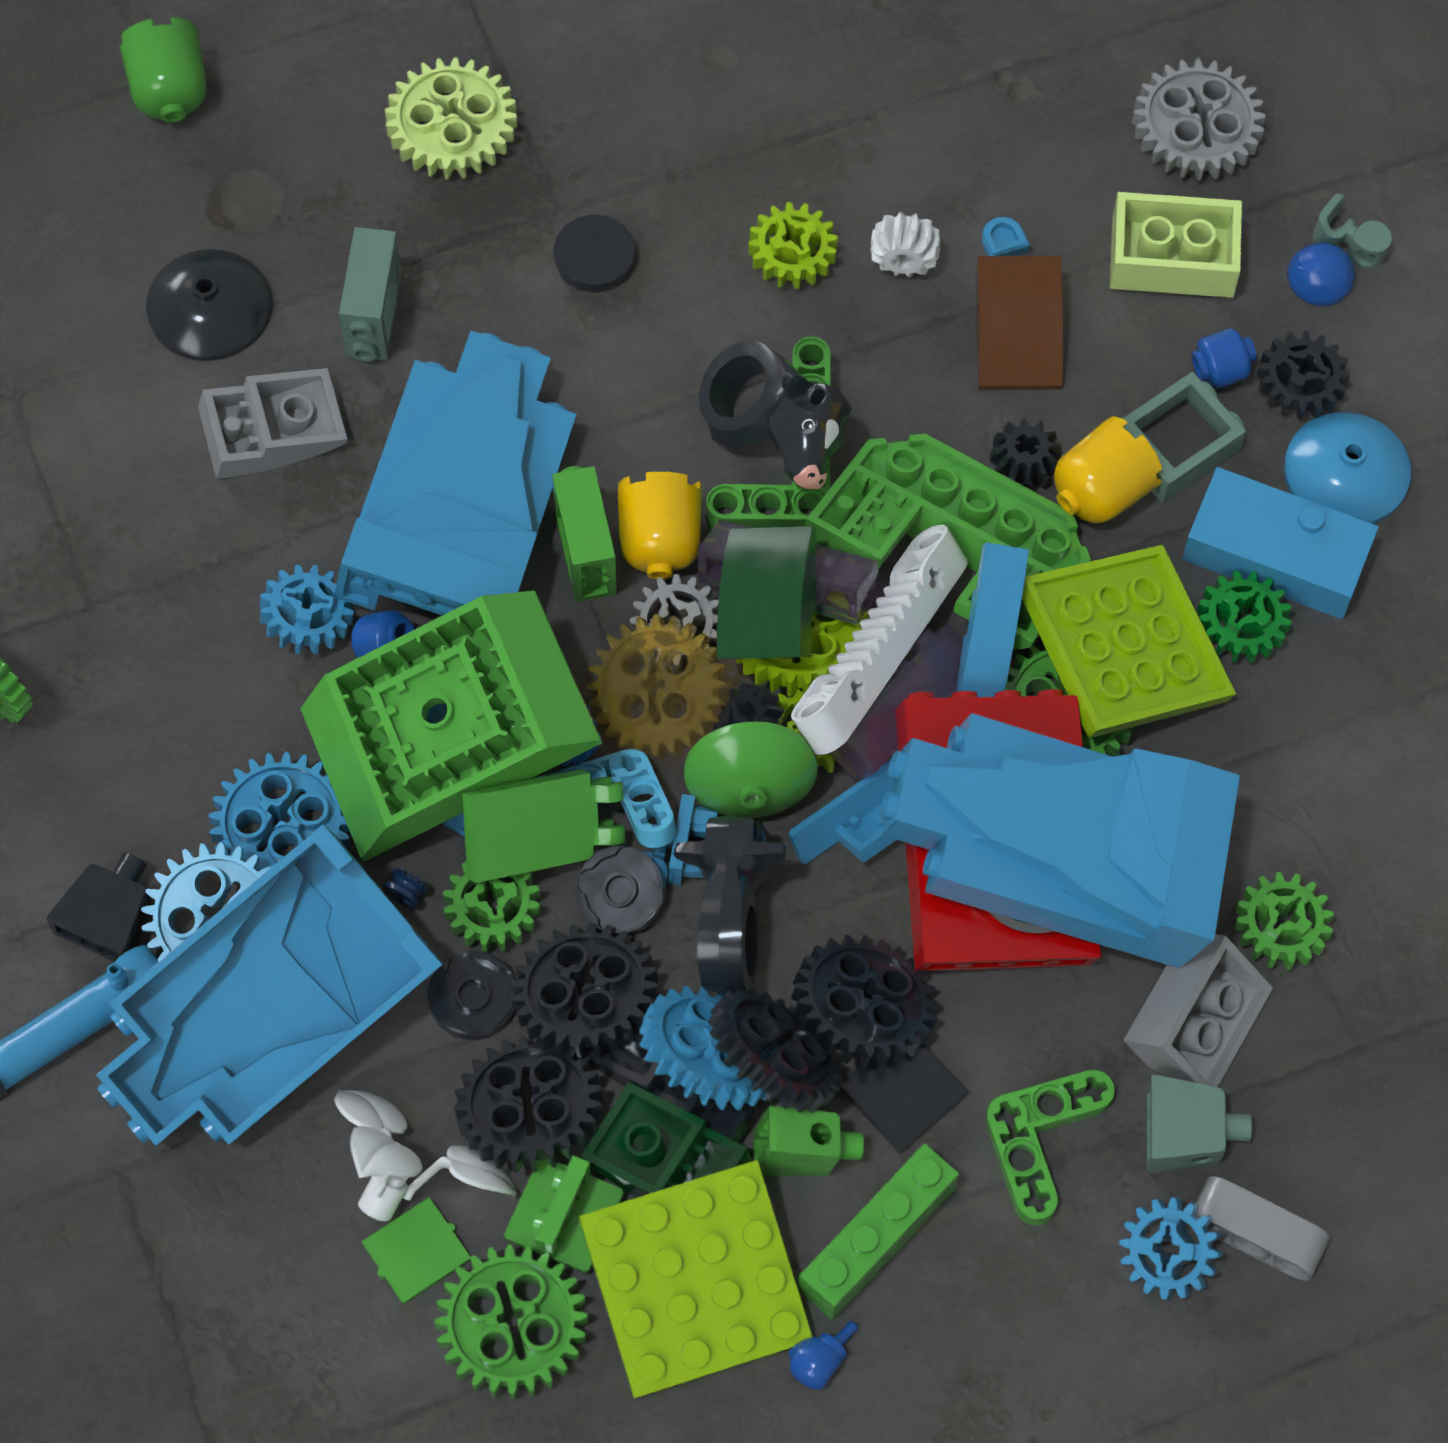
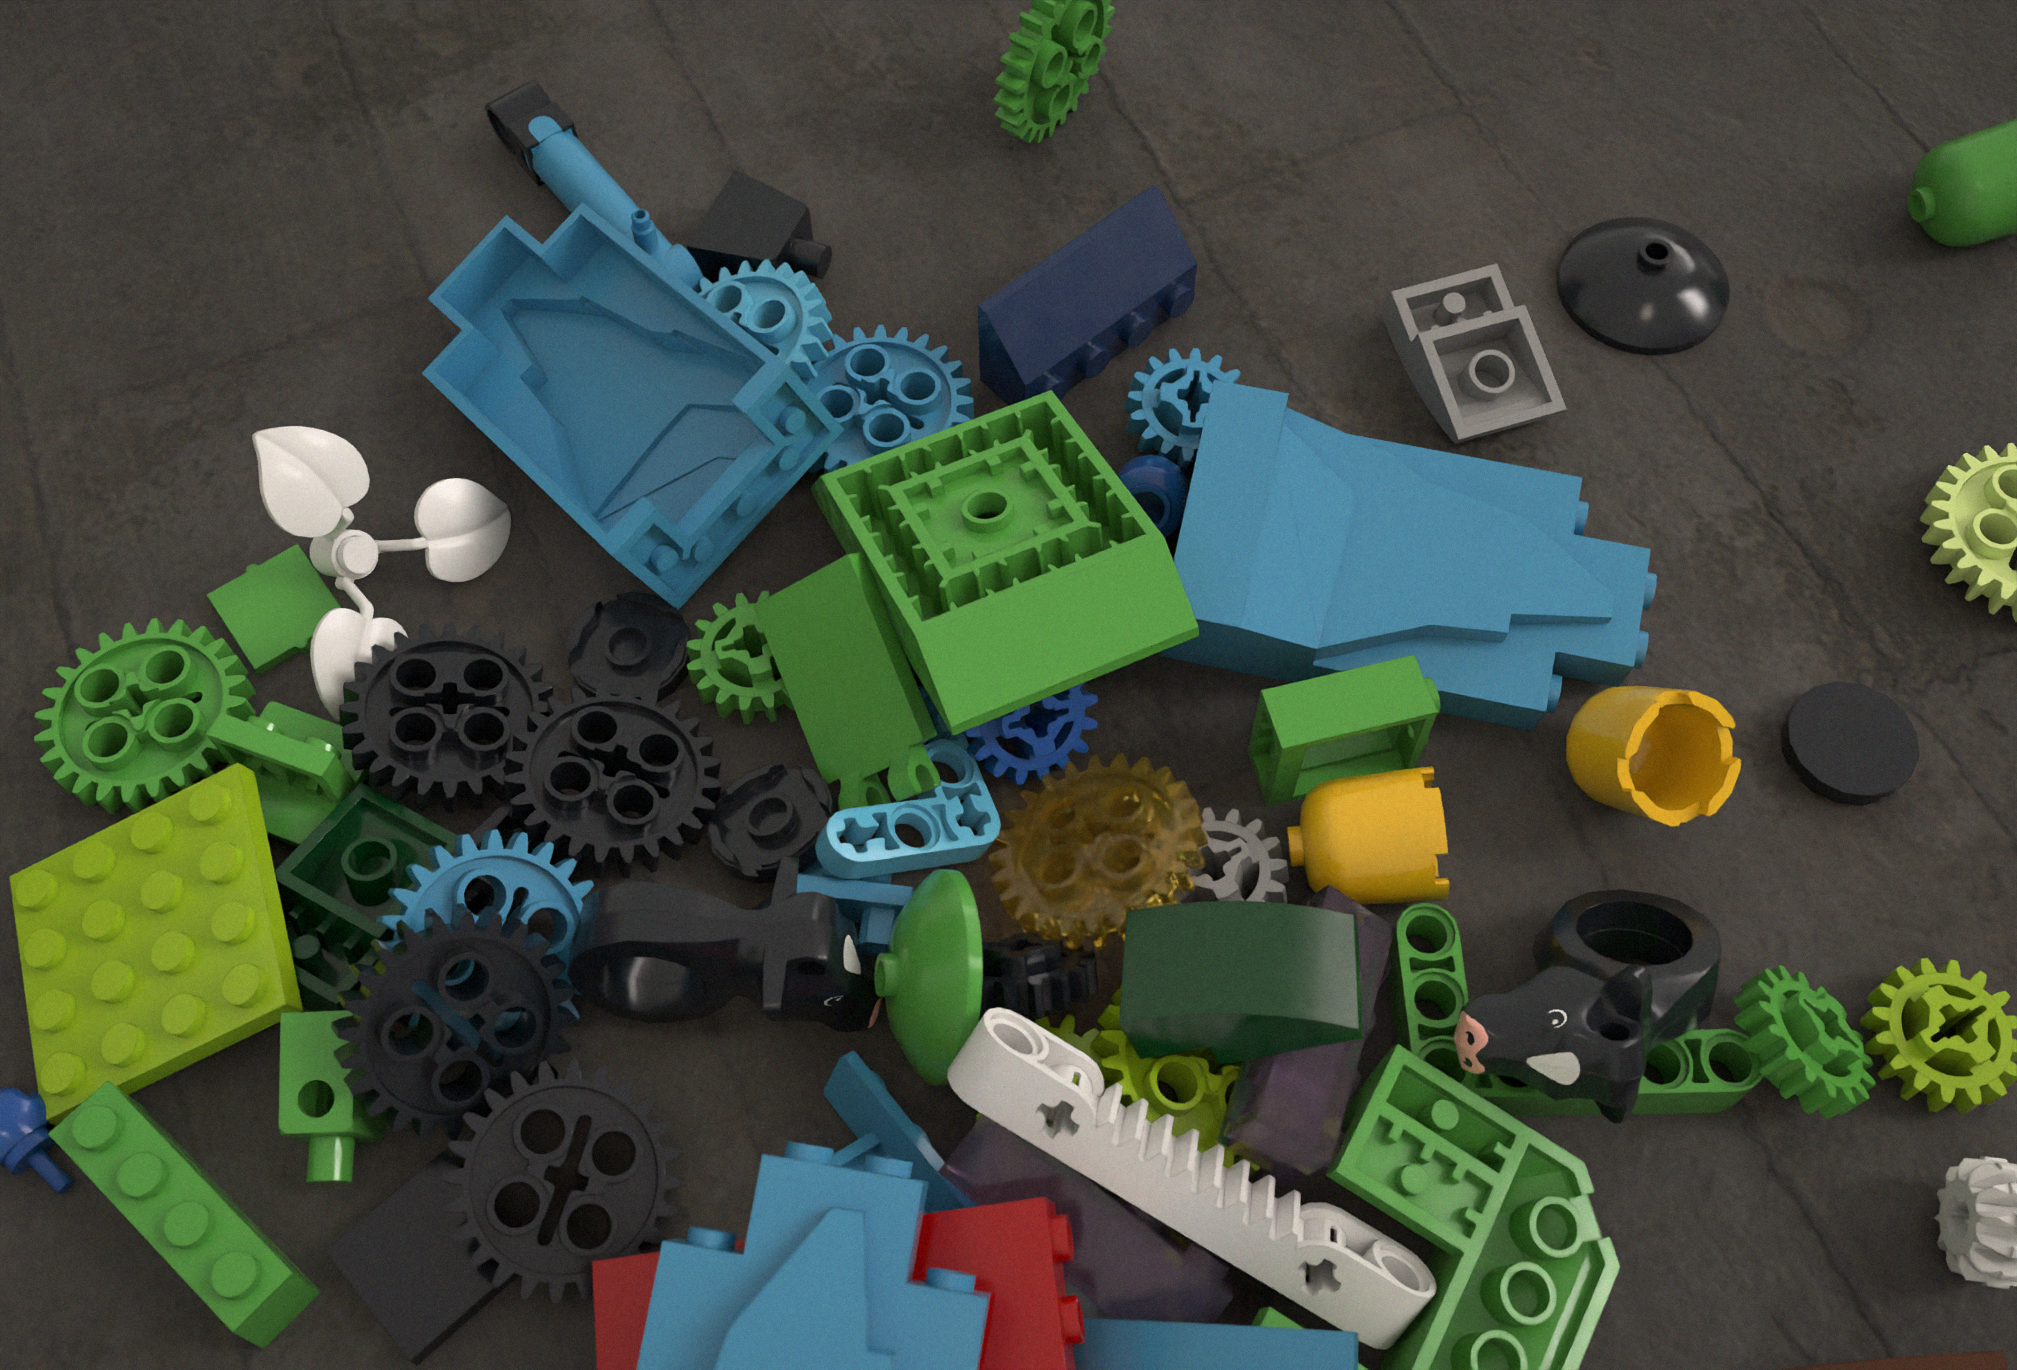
camera: 90 degrees right, 5 degrees down
sand green window [339,227,402,361] -> none
dark blue bush [382,868,428,909] -> none
none -> dark blue slope [978,184,1197,406]
none -> yellow cylinder [1566,686,1741,827]
none -> bright green gear [1733,965,1875,1119]

